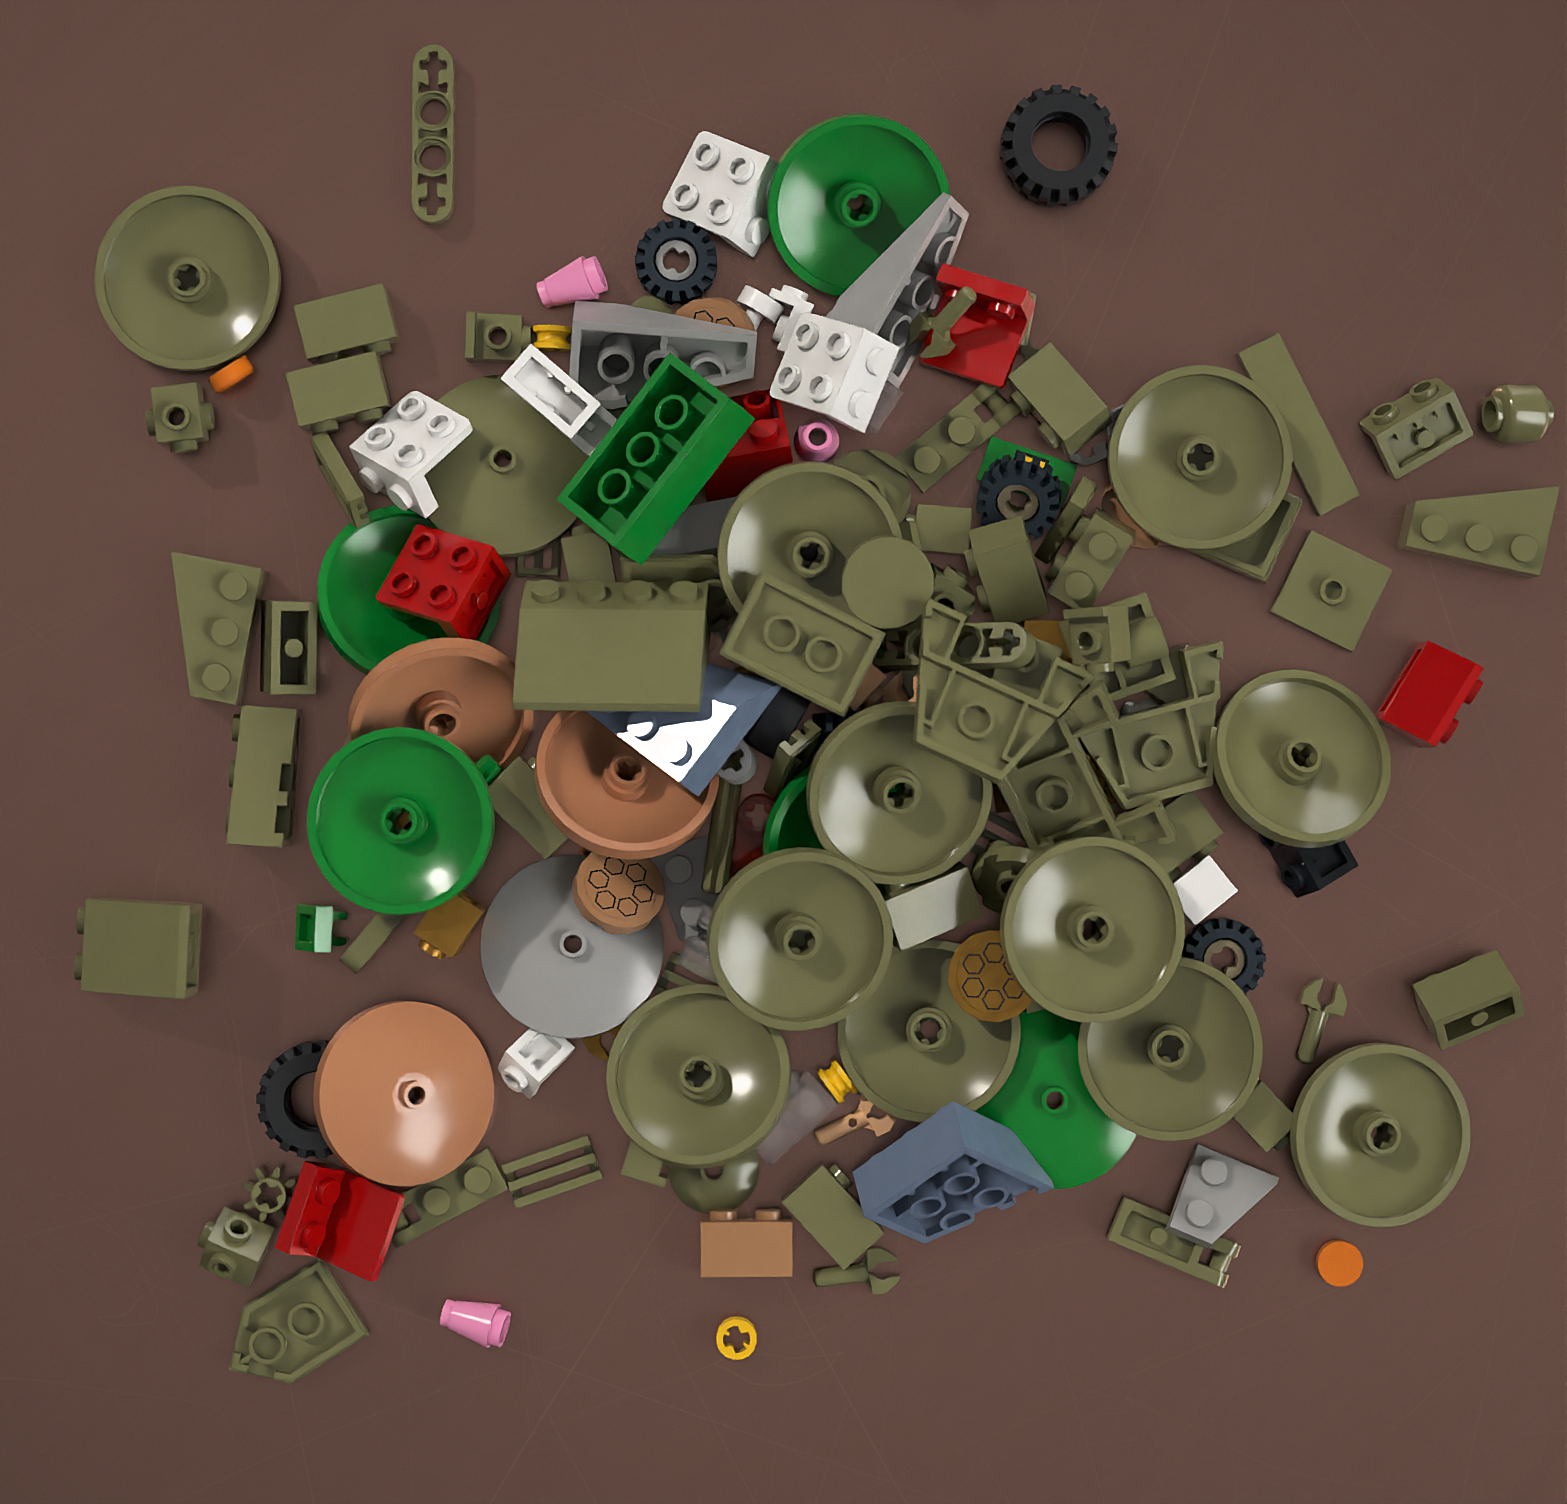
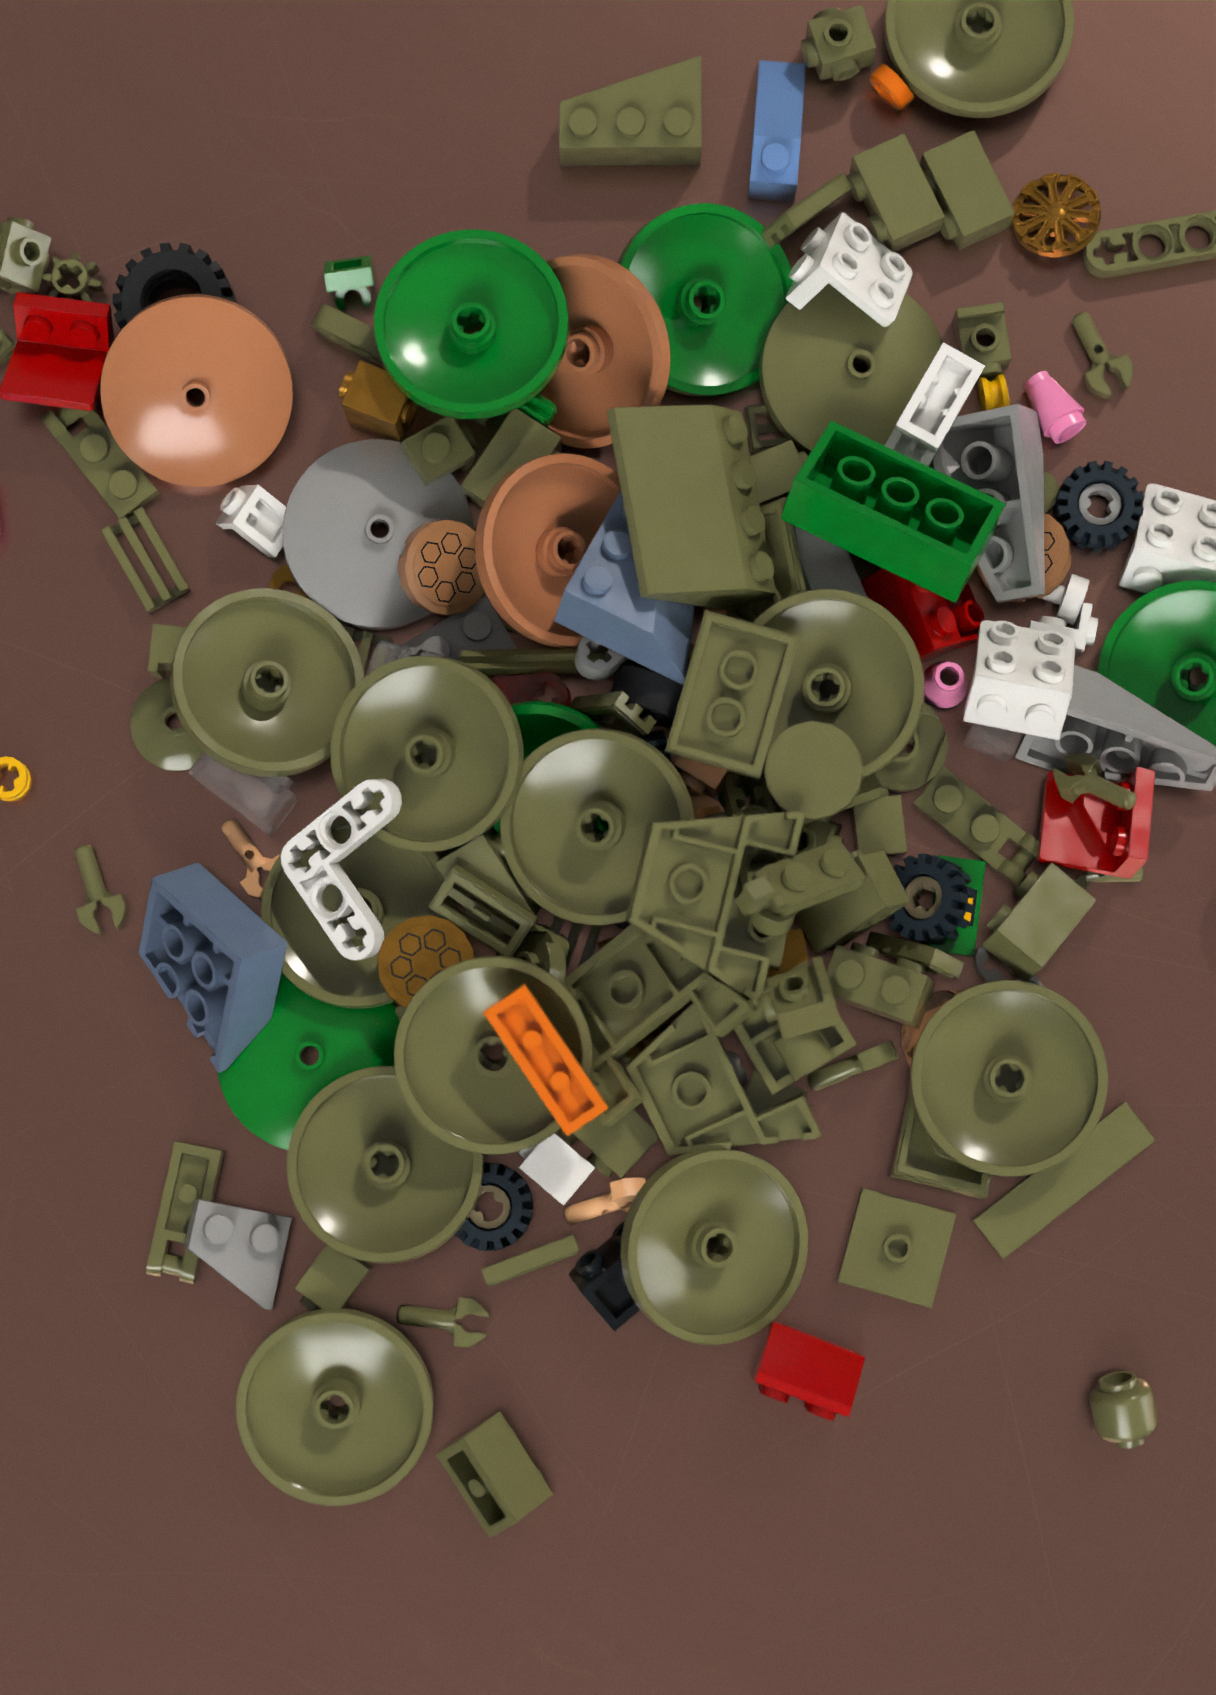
camera: 85 degrees right, 5 degrees down
olive slope [74,898,202,999] -> none
olive wedge [225,705,302,848] -> none
olive brick [260,600,318,694] -> none
red bracket [376,524,511,641] -> none
medium nougat brick [700,1208,793,1277] -> none
olive brick [781,1161,884,1270] -> none
yellow bush [816,1058,858,1104] -> none
orange tile [1315,1239,1363,1287] -> none
olive bracket [1360,378,1474,480] -> none
olive wedge [1397,486,1560,579] -> none
none -> white beam [281,779,402,960]
none -> olive bracket [401,416,477,487]
none -> olive tile [428,864,538,957]
none -> olive tile [481,1234,580,1287]
none -> orange plate [483,983,608,1136]
none -> light nougat bar [564,1178,646,1225]
none -> olive hinge [735,839,866,917]
none -> medium blue slope [748,60,806,202]
none -> olive bar [808,1040,899,1091]
none -> pearl gold wheel [1012,173,1101,257]
none -> olive bar [1072,312,1133,400]

